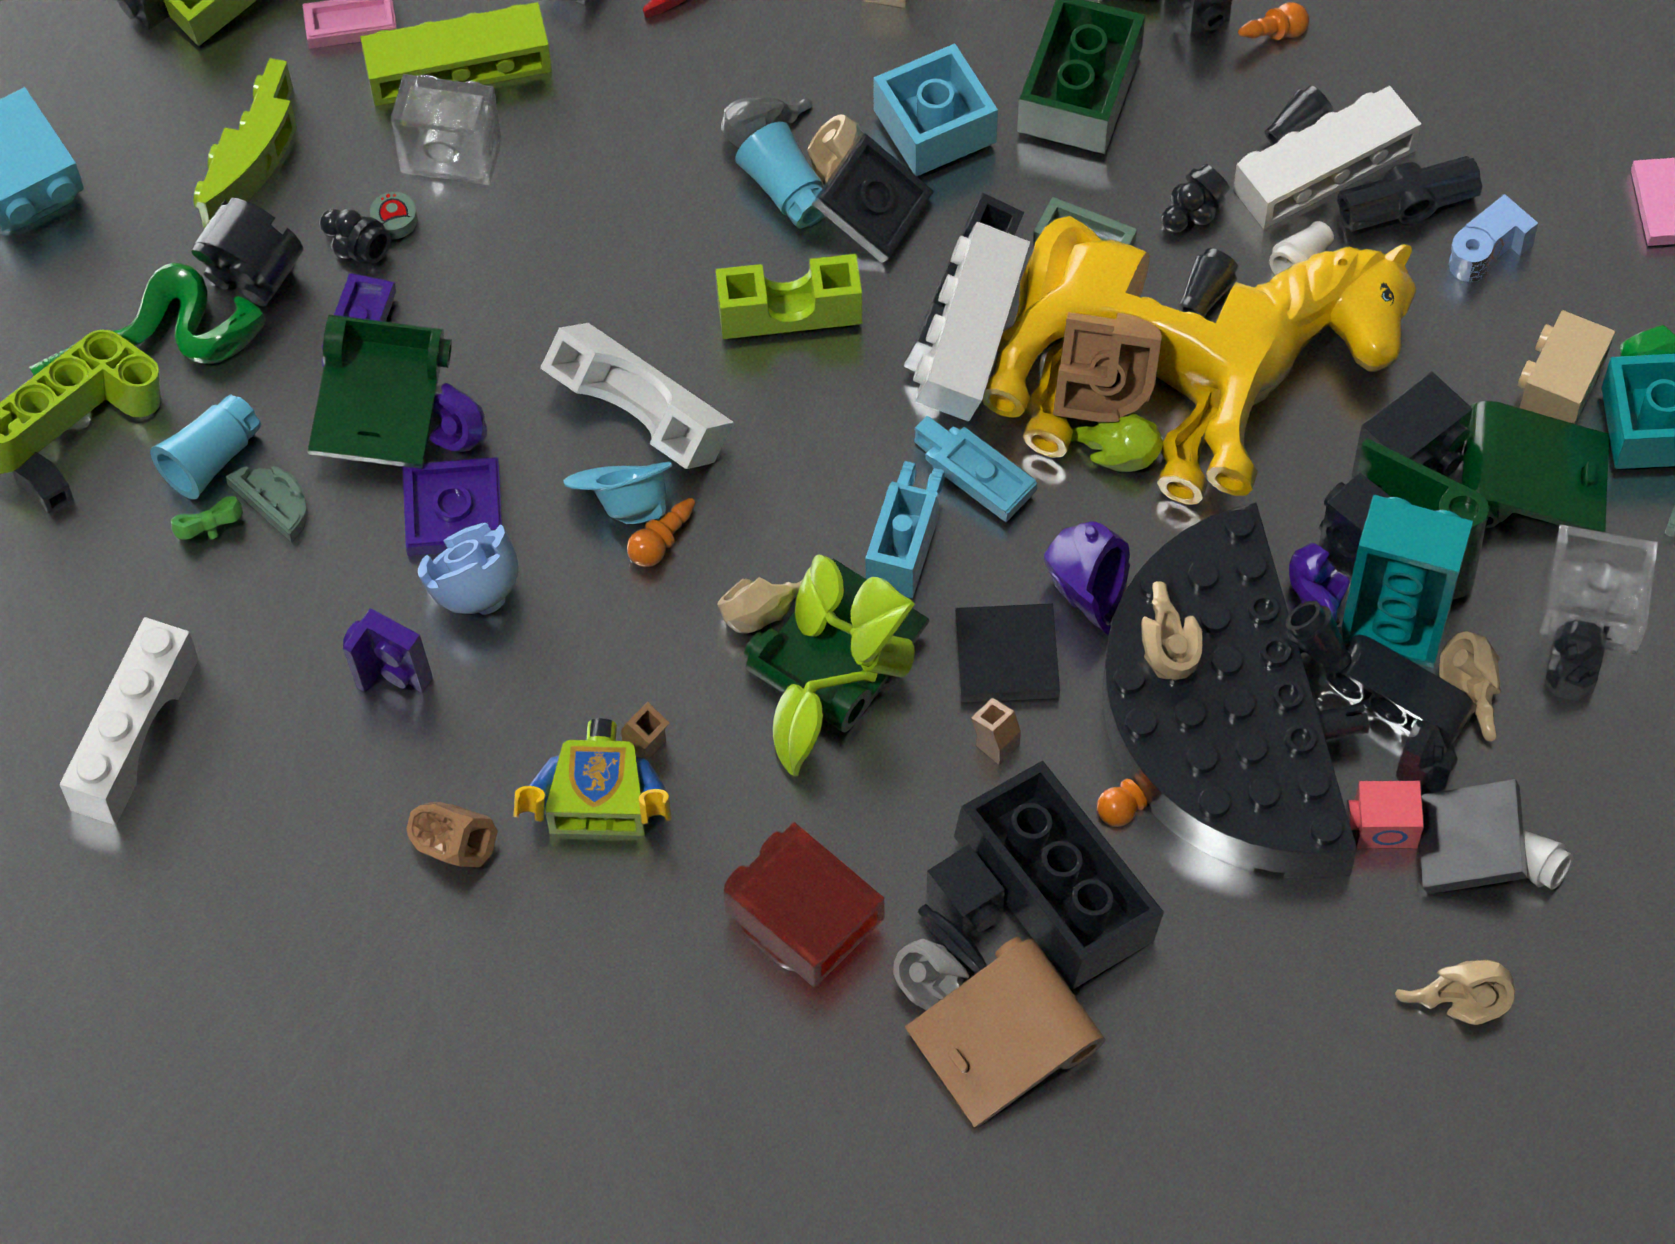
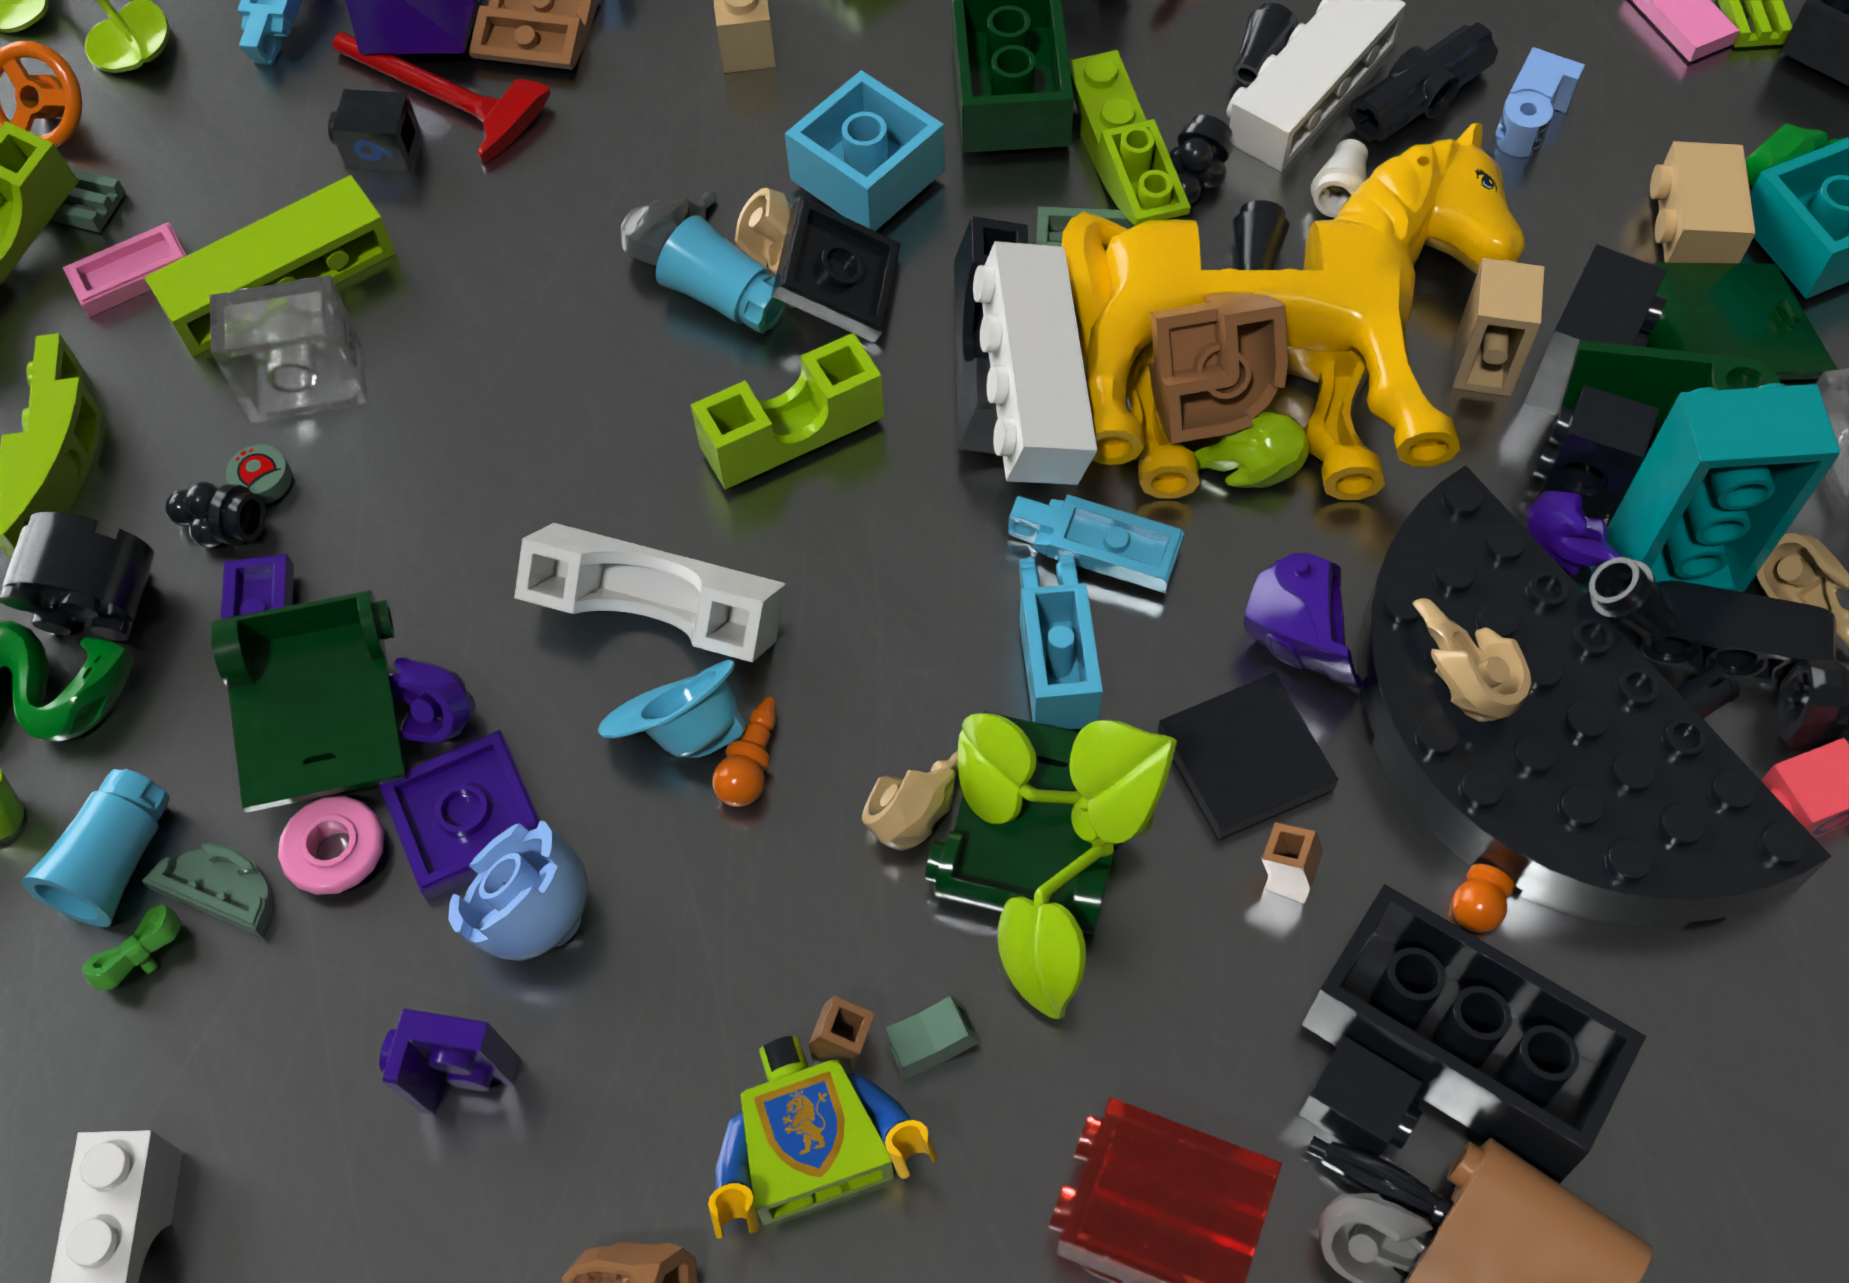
camera: 20 degrees left, 0 degrees up
none -> bright pink piece [278,796,384,895]
none -> sand green piece [885,996,982,1080]
none -> lime slope [1069,50,1191,226]
none -> tan brick [1452,258,1545,397]

